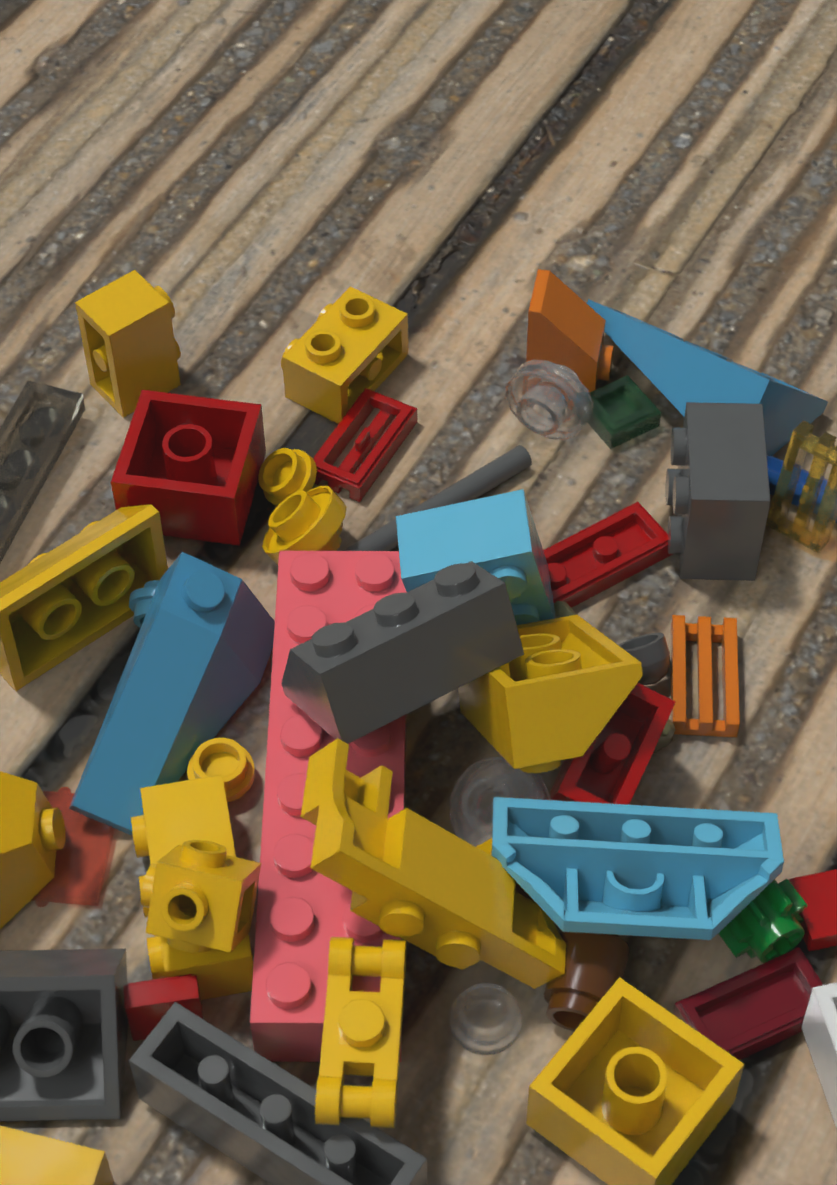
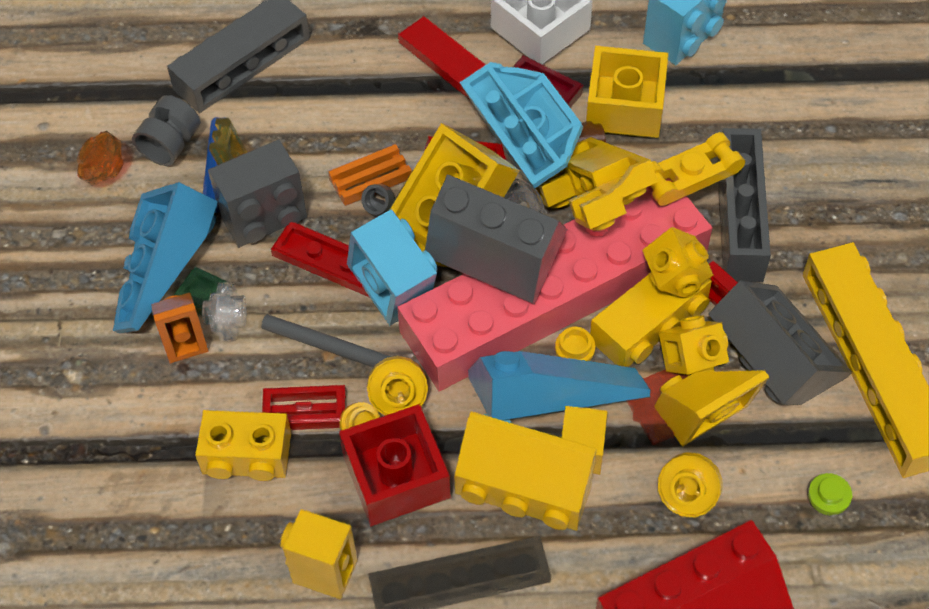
camera: 120 degrees left, 5 degrees up
none -> yellow brick [562,406,607,475]
none -> yellow brick [659,315,729,375]

